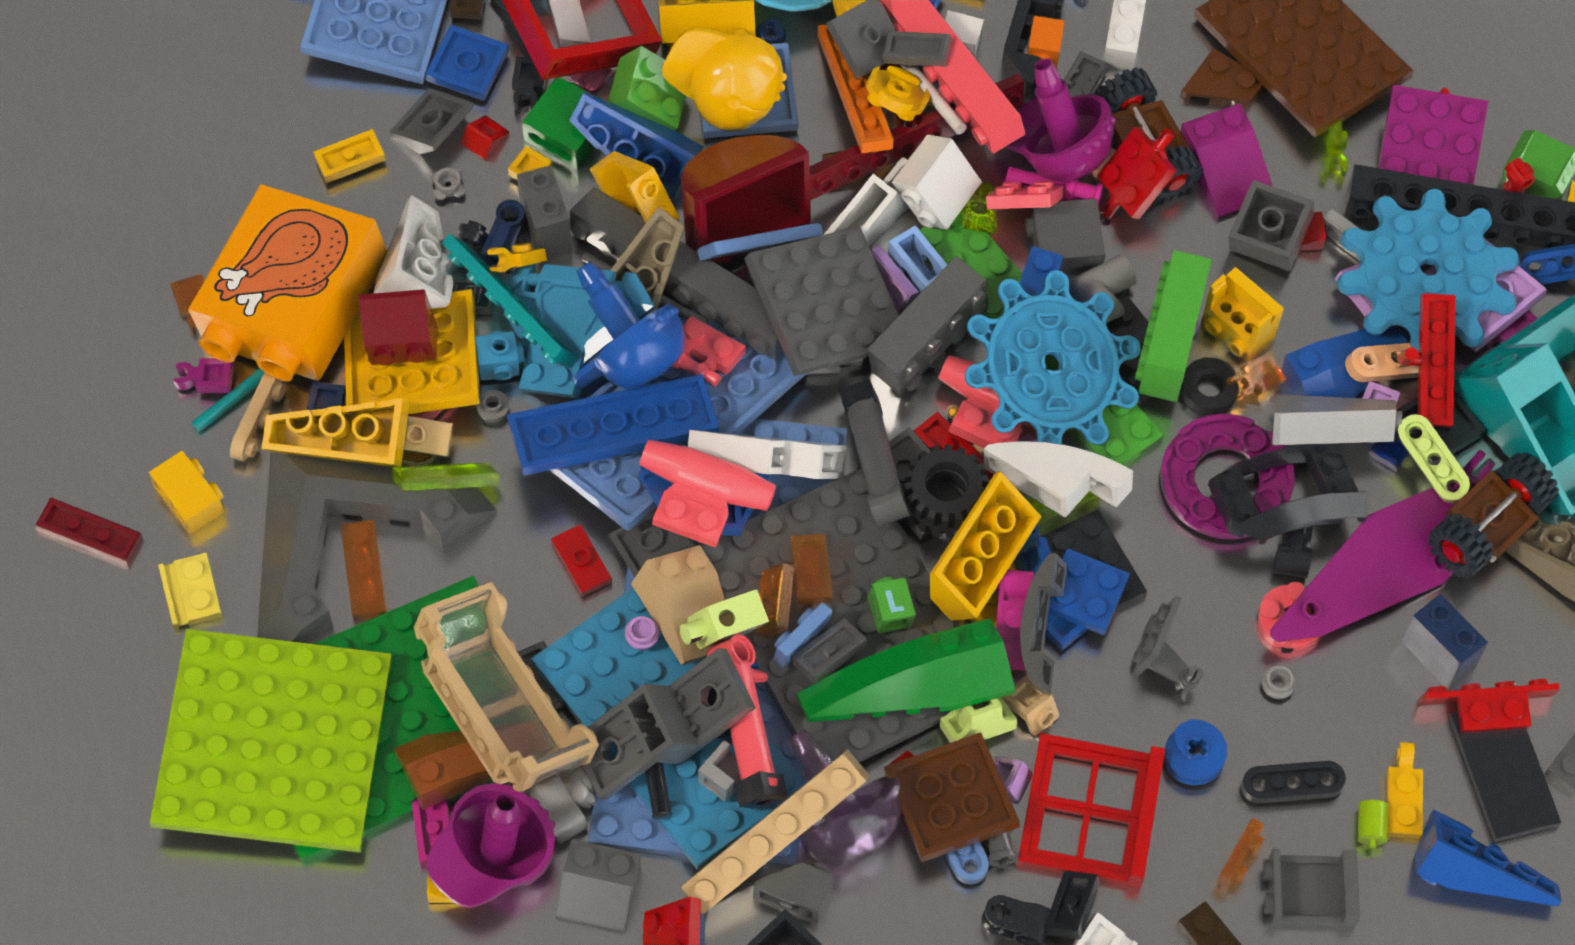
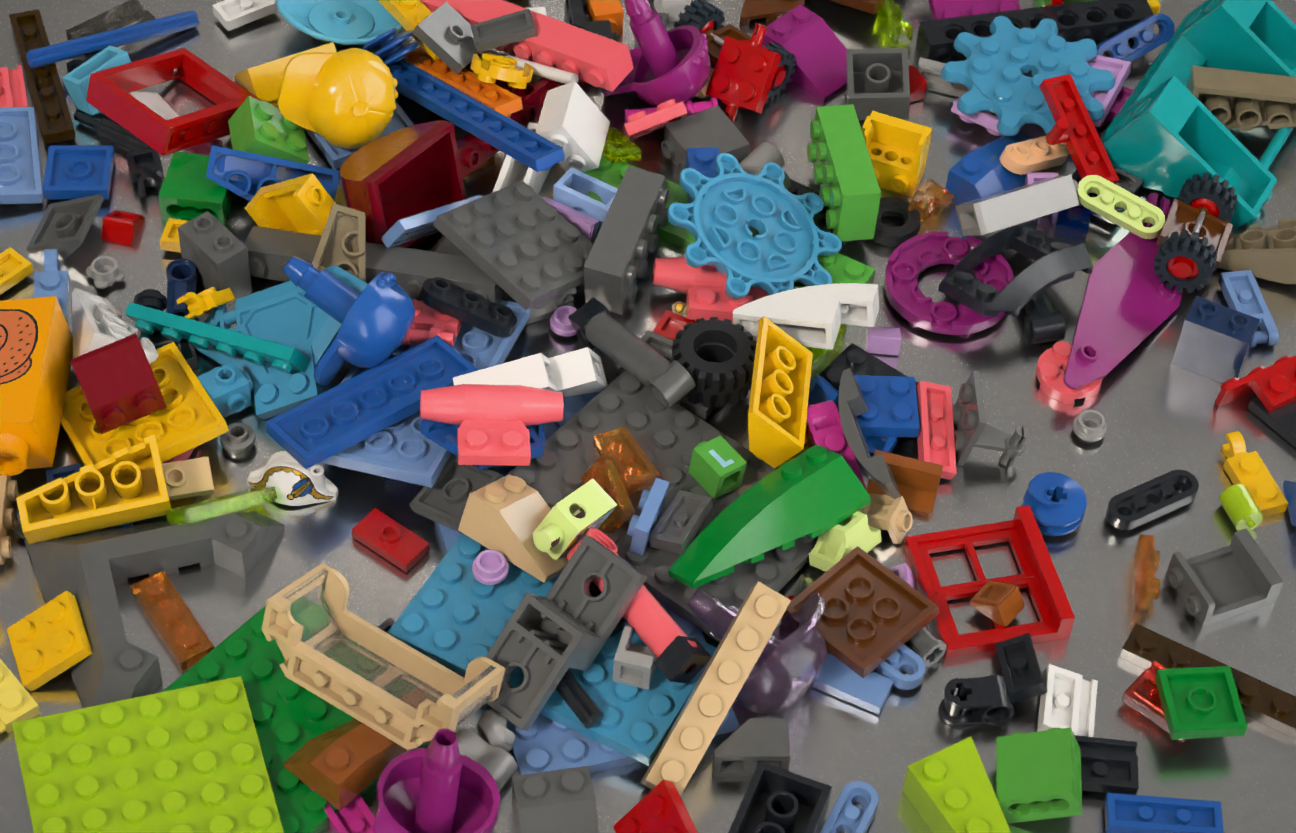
camera: 25 degrees left, 15 degrees down
none -> yellow plate [7,590,93,692]
none -> medium blue plate [33,249,69,324]
none -> white hat [247,451,339,506]
none -> blue piece [362,28,420,65]
none -> blue plate [382,59,565,172]
none -> black plate [419,277,517,337]
none -> lavender plate [550,306,577,337]
none -> medium blue tile [811,653,894,715]
none -> lavender slope [866,326,901,356]
none -> dark orange panel [866,450,943,518]
none -> coral plate [916,381,957,480]
none -> dark orange slope [969,580,1024,627]
none -> medium blue plate [1218,270,1279,348]

